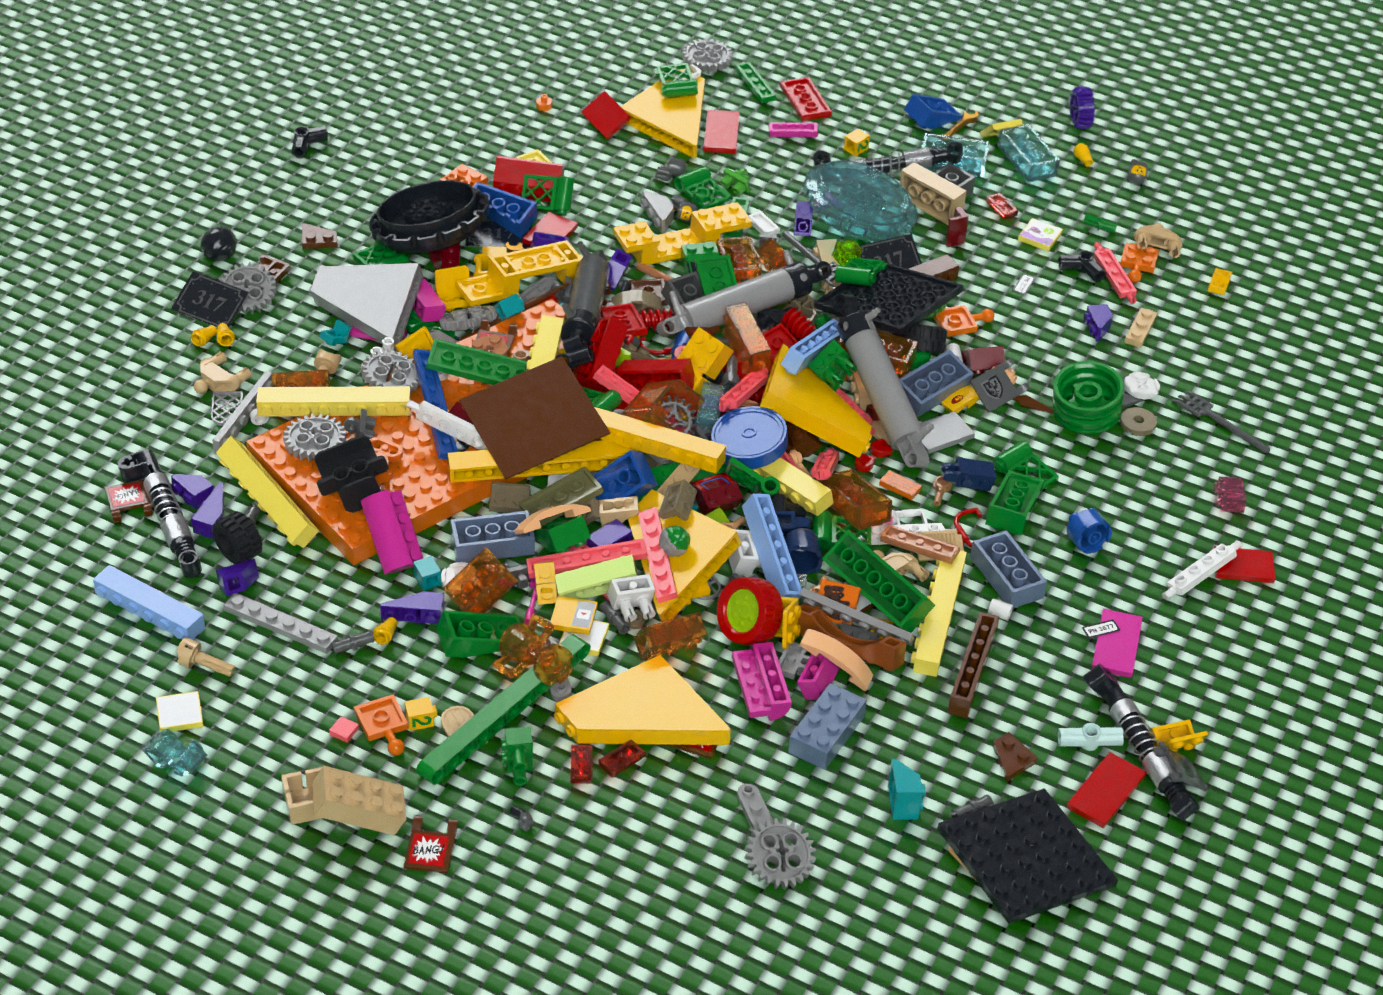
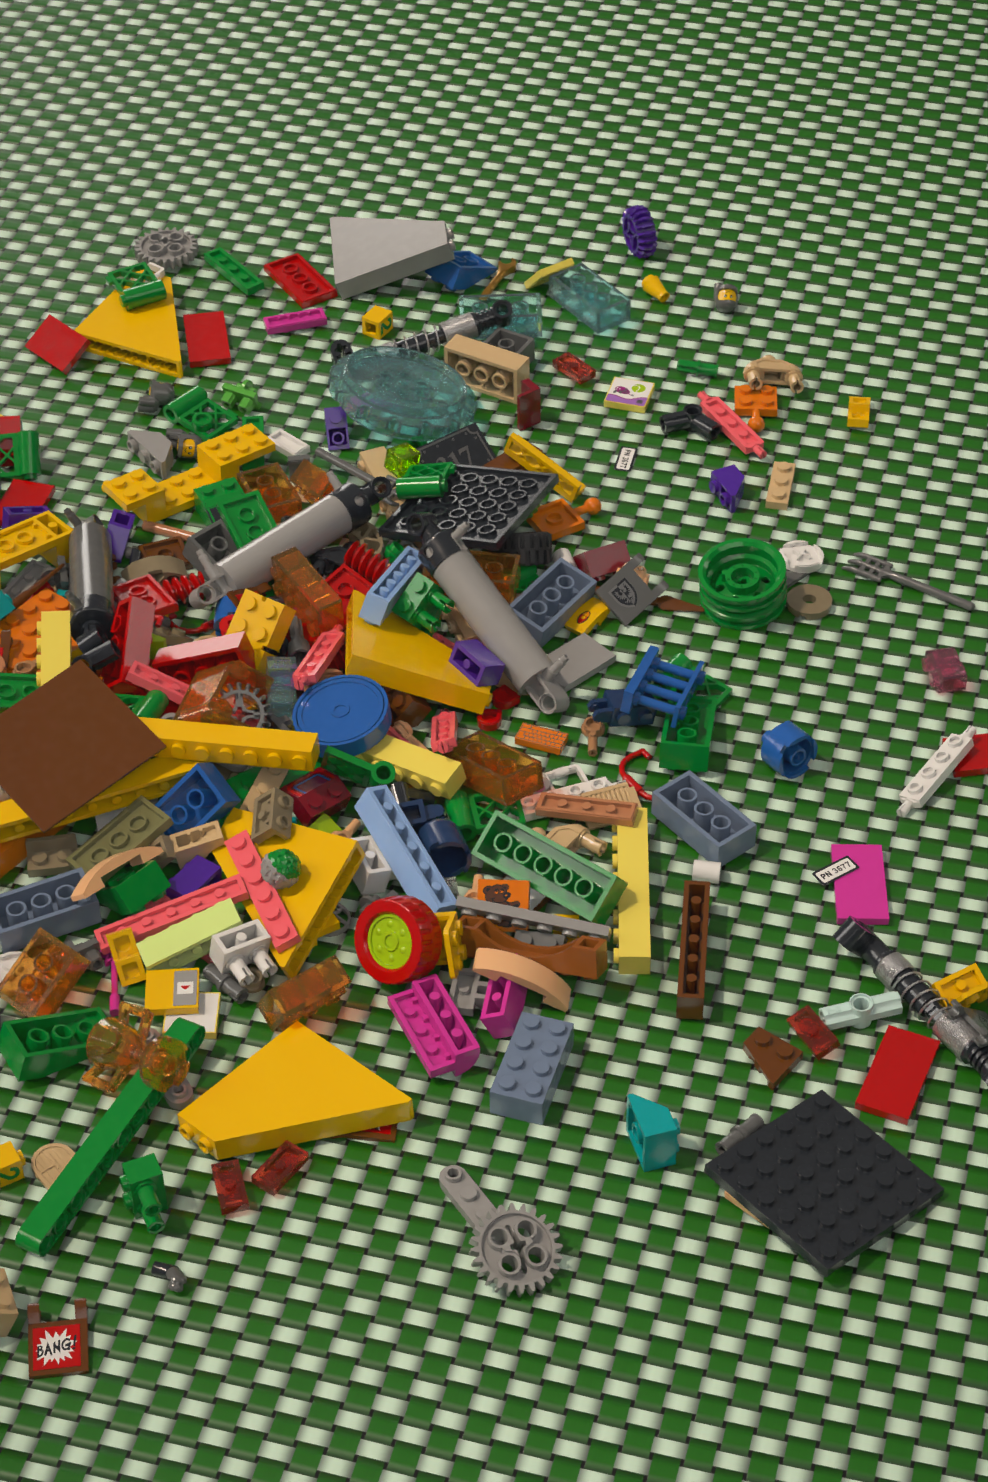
camera: 10 degrees left, 0 degrees up
none -> light grey slope [330,217,456,300]
none -> dark purple brick [449,639,506,687]
none -> yellow fence [503,432,586,503]
none -> blue fence [620,645,706,728]
none -> clear red plate [786,1005,840,1060]

